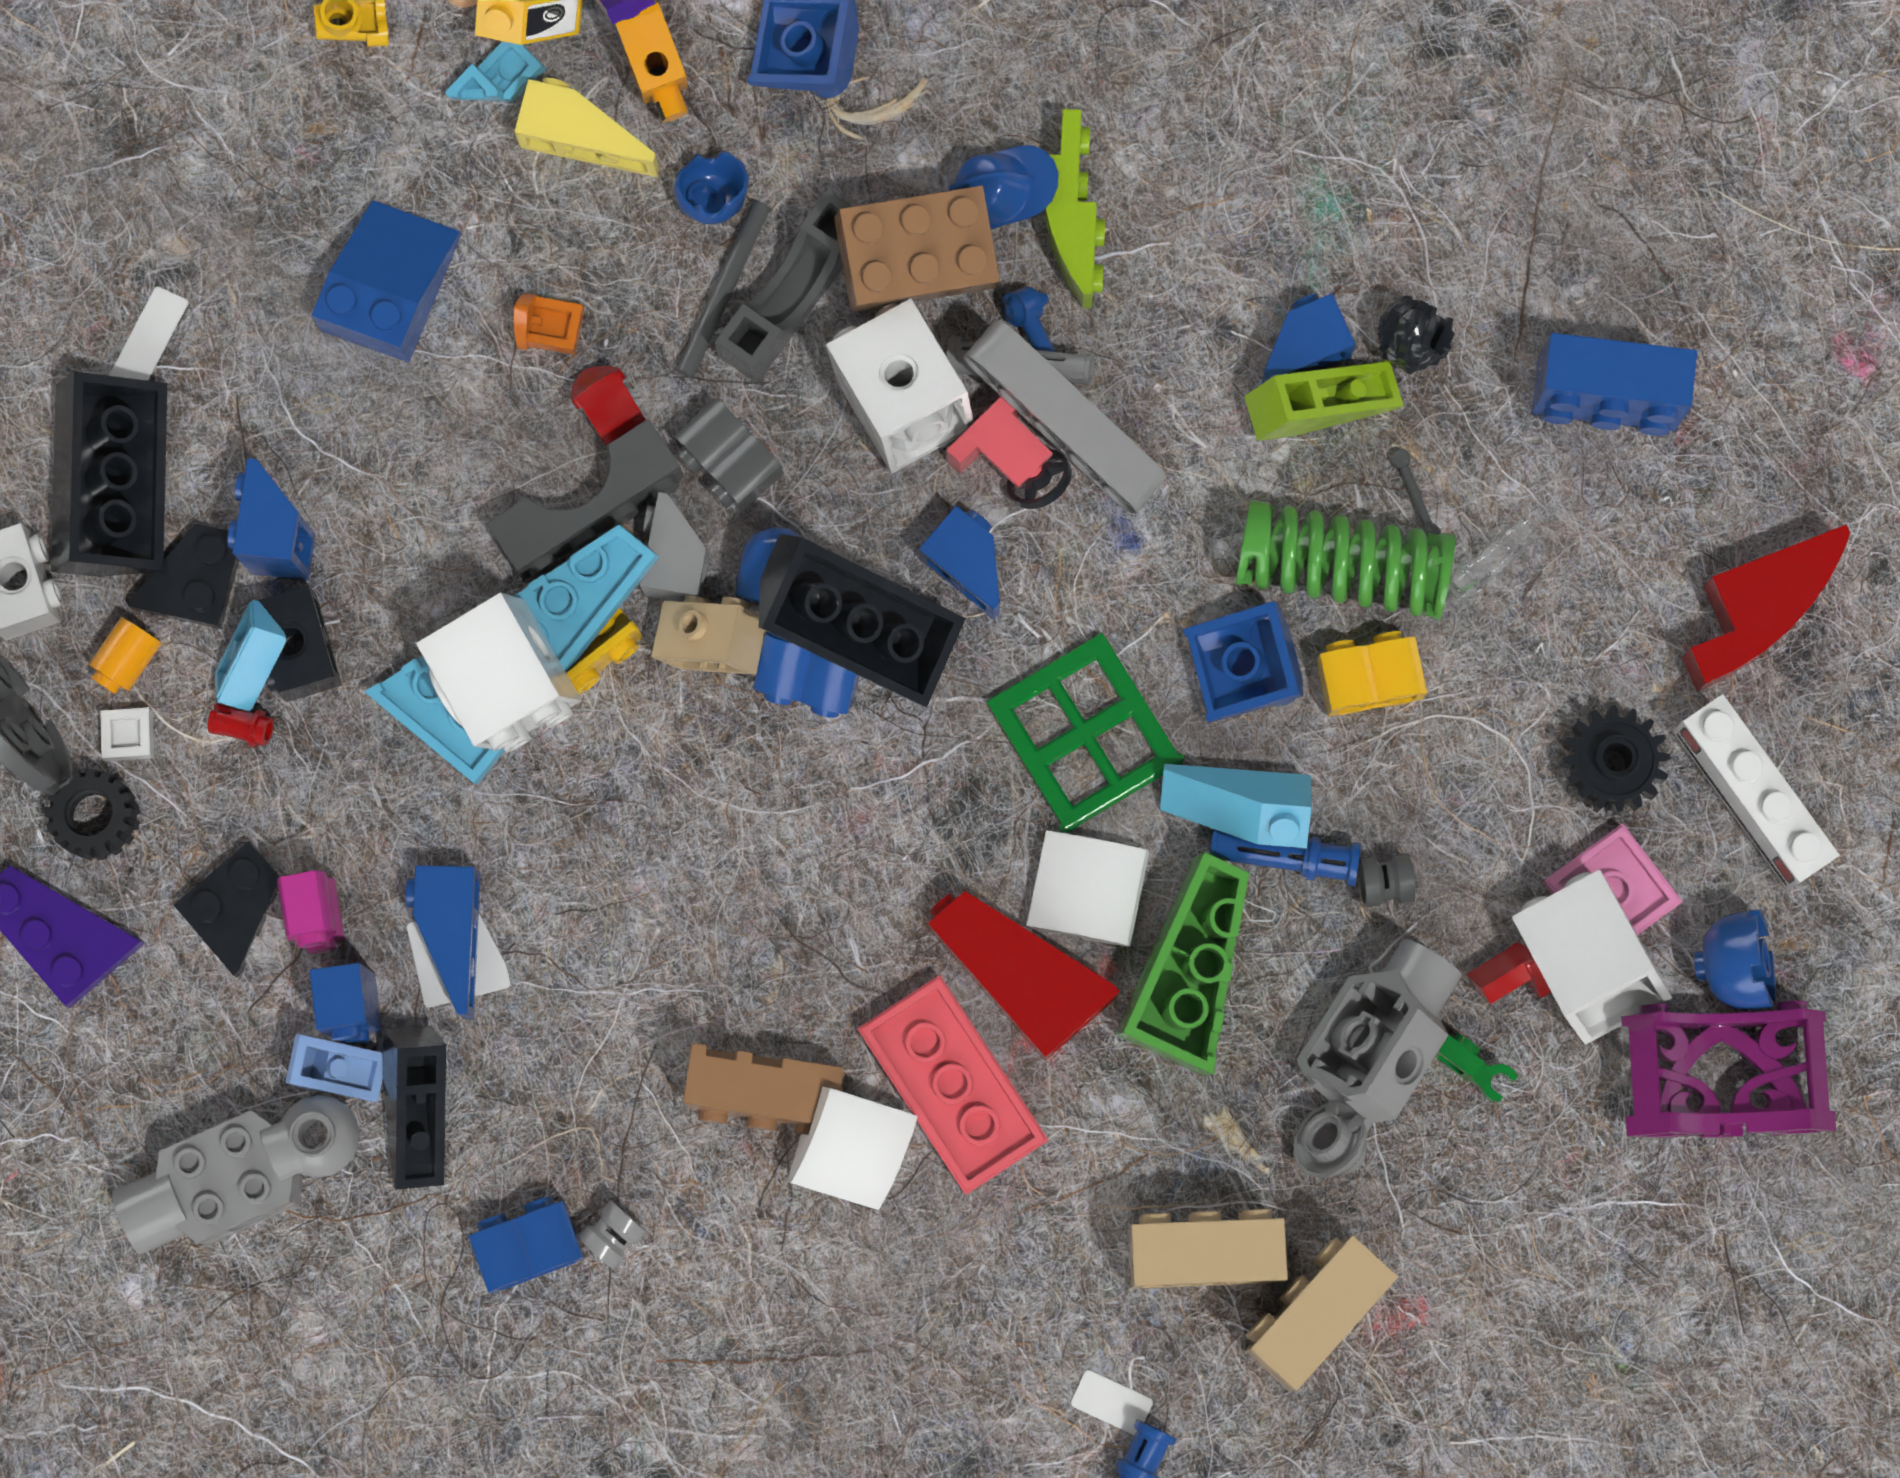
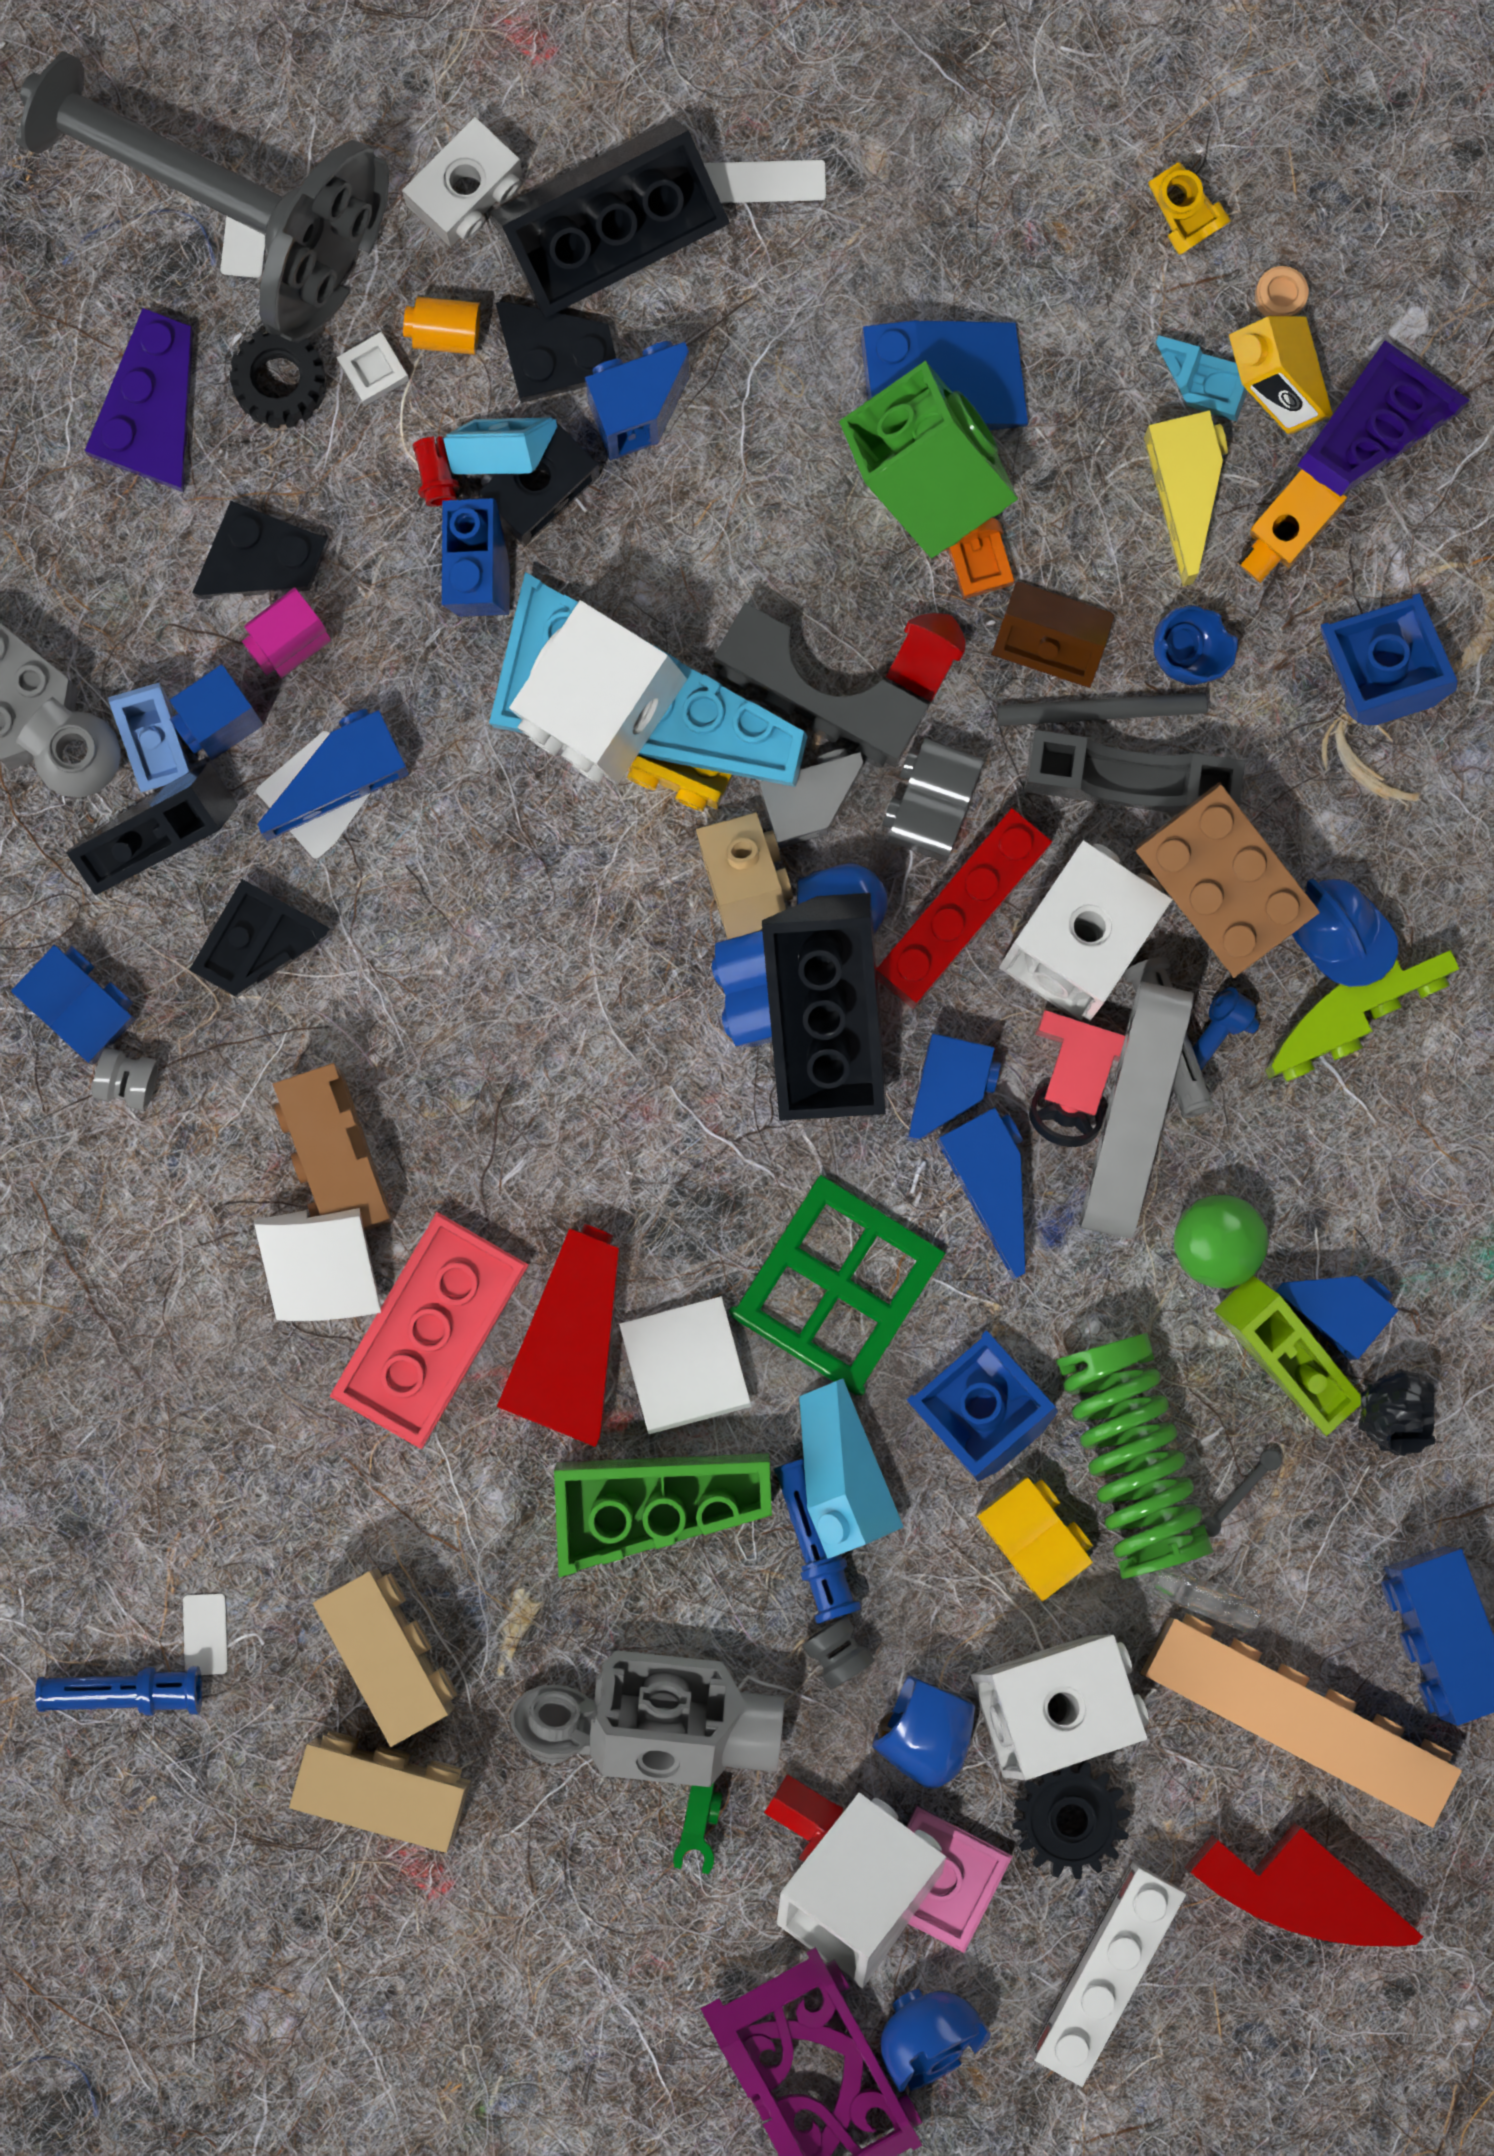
camera: 55 degrees right, 5 degrees up
none -> black wing [189,879,332,998]
none -> blue slope [442,498,510,617]
none -> bright green brick [839,360,1018,559]
none -> blue piece [872,1676,975,1789]
none -> red brick [877,808,1052,1010]
none -> blue slope [936,1108,1026,1280]
none -> white brick [970,1635,1149,1780]
none -> reddish brown panel [991,582,1114,688]
none -> light nougat brick [1140,1613,1462,1828]
none -> bright green piece [1174,1194,1269,1289]

